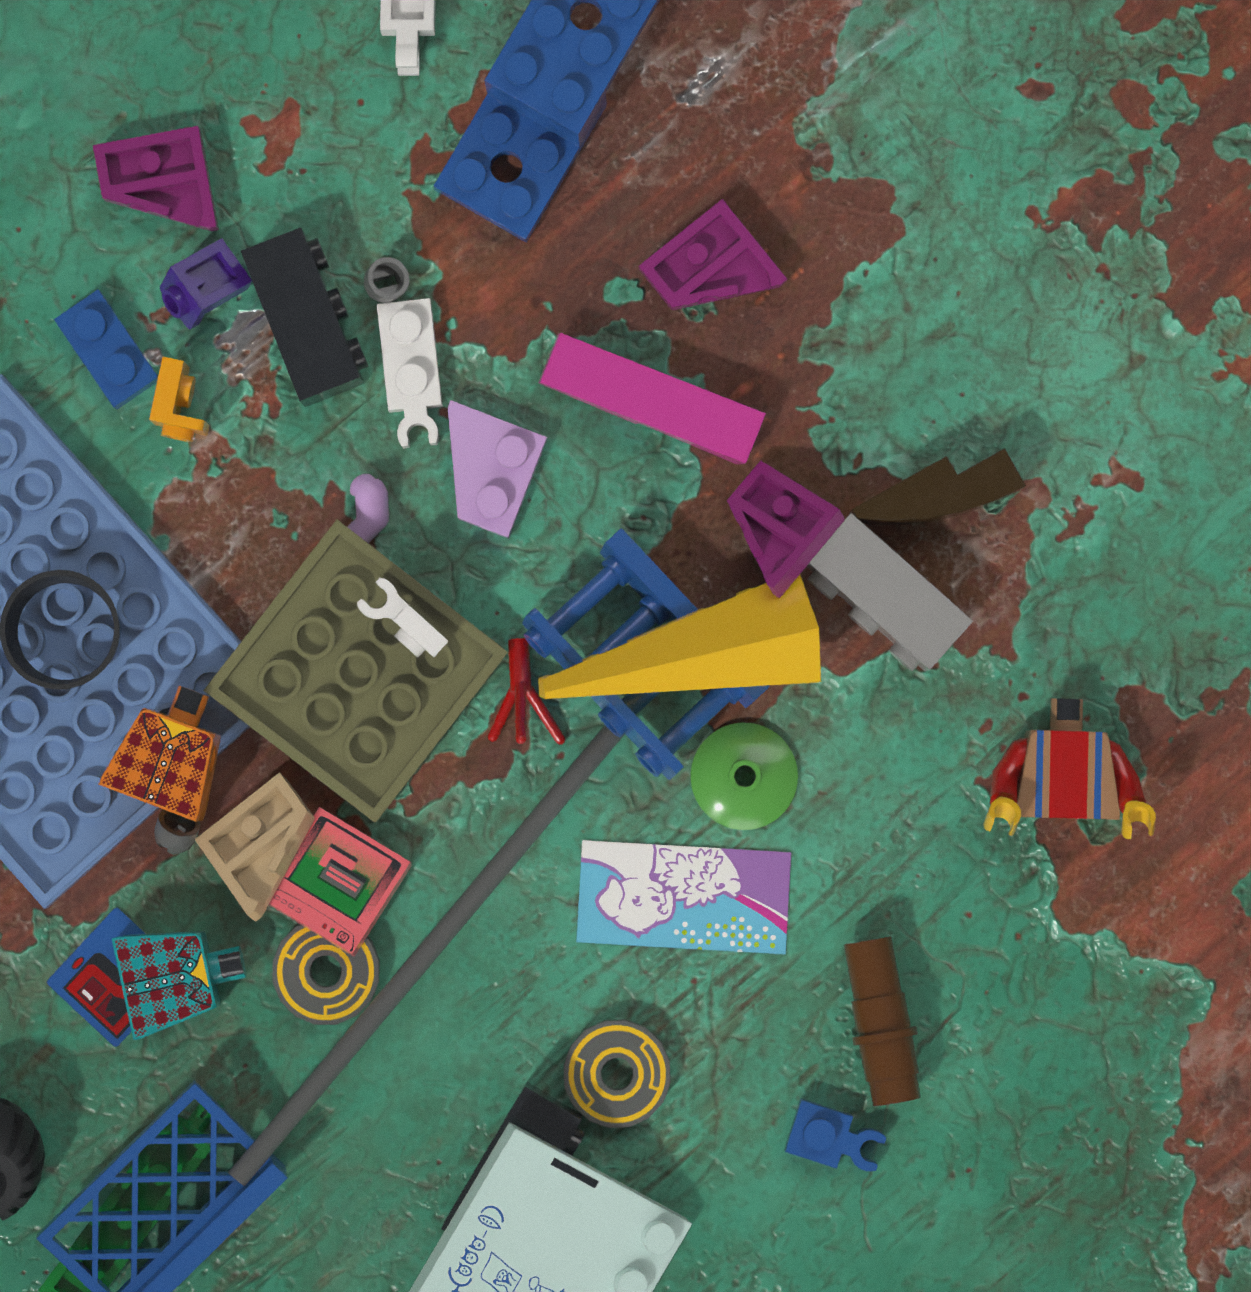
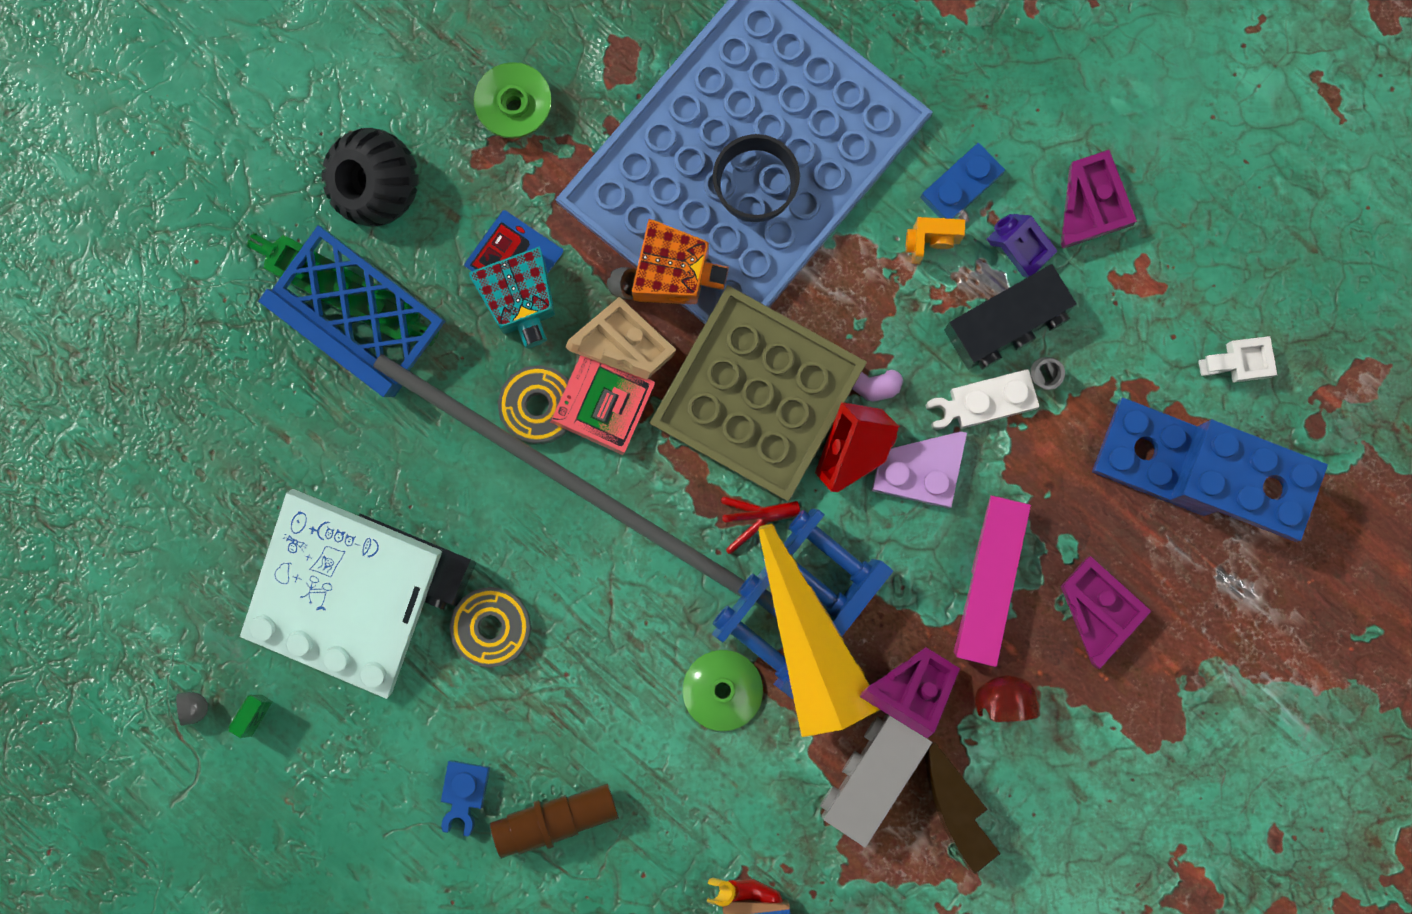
camera: 80 degrees right, 5 degrees down
white plate [357,578,448,657] -> none
sticker [576,840,791,954] -> none
none -> red slope [815,402,900,492]
none -> clear red hair [975,675,1040,722]

